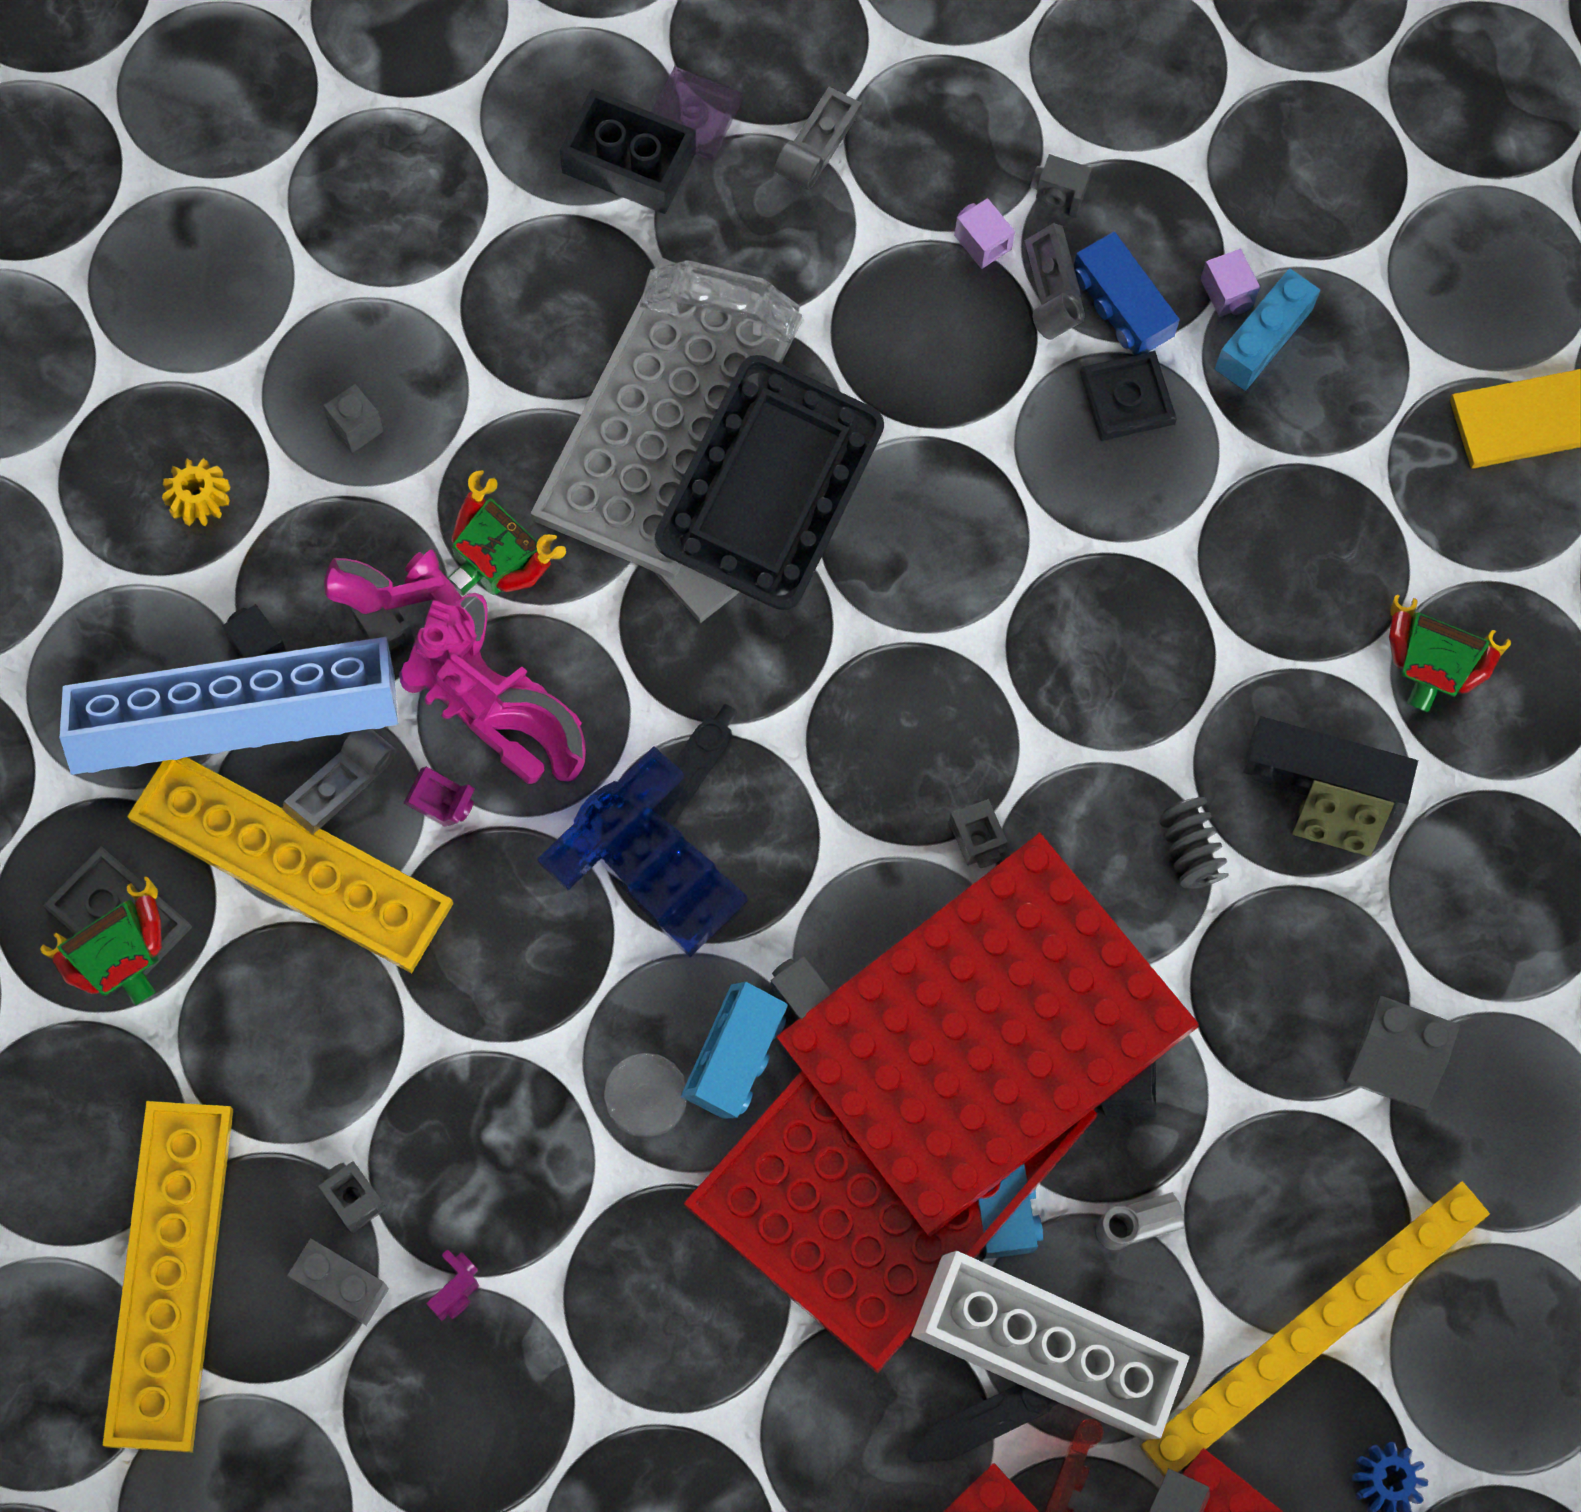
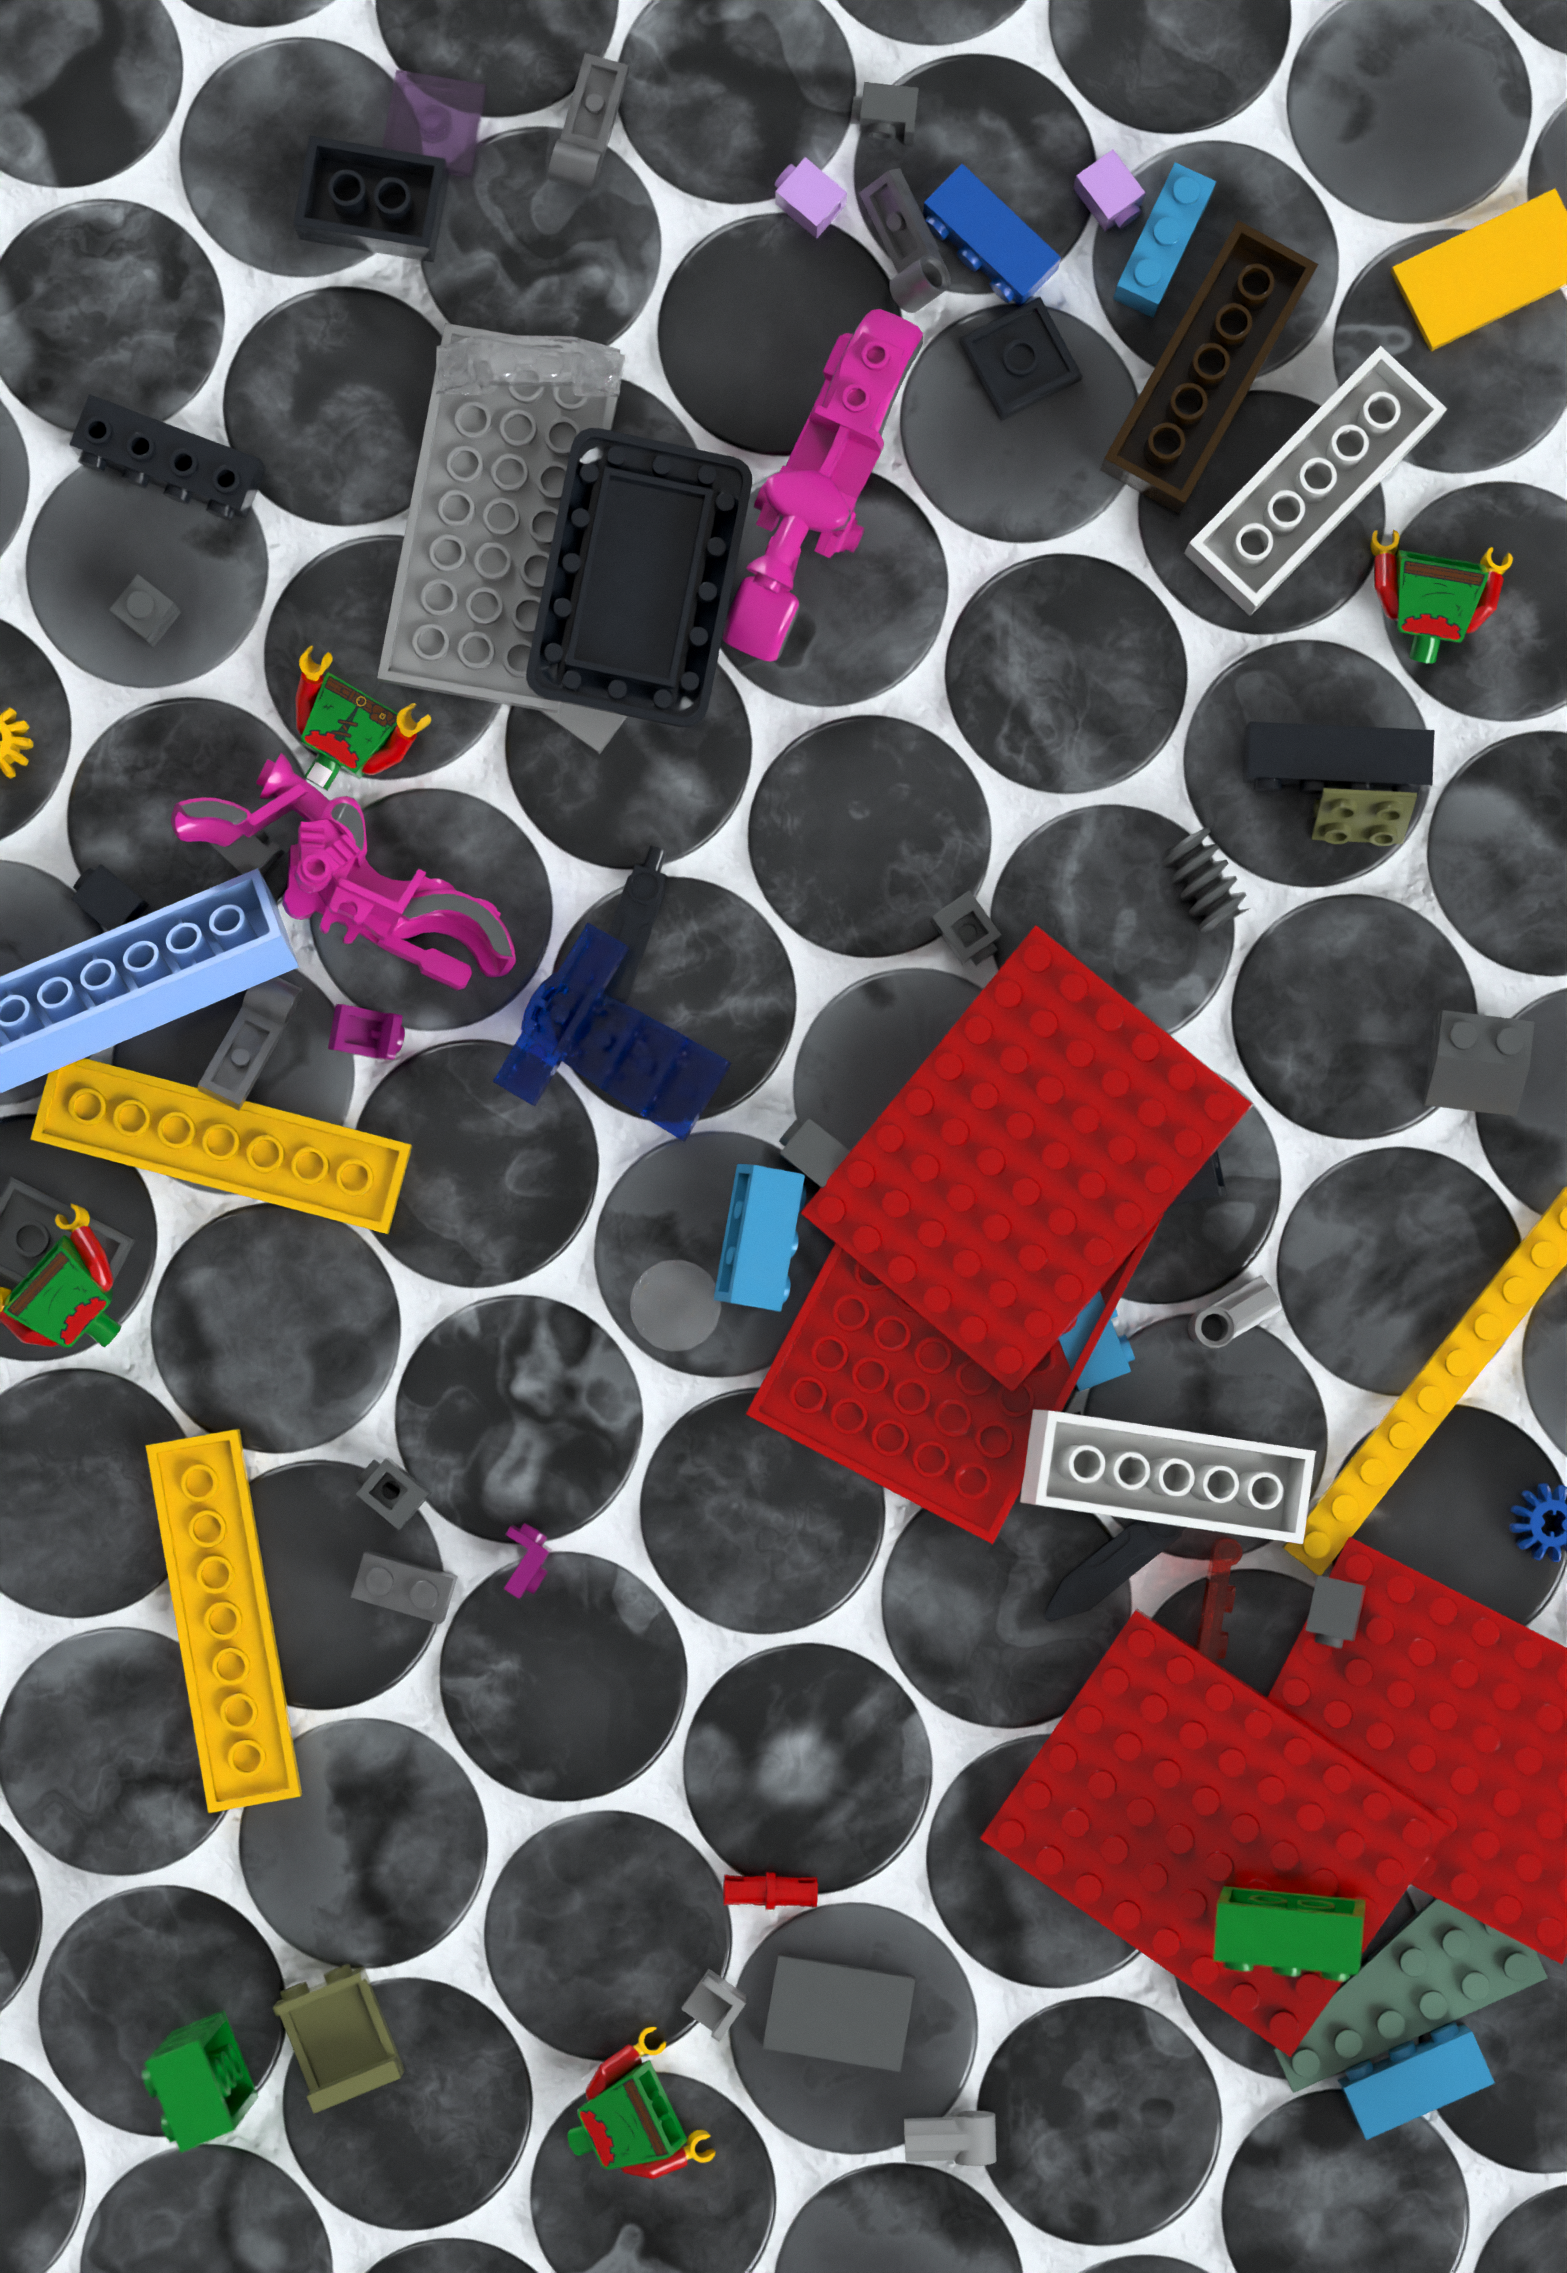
camera: 10 degrees left, 15 degrees up
none -> black brick [69,394,266,521]
none -> dark pink piece [722,309,923,662]
none -> dark brown brick [1100,220,1319,514]
none -> white brick [1184,346,1447,616]

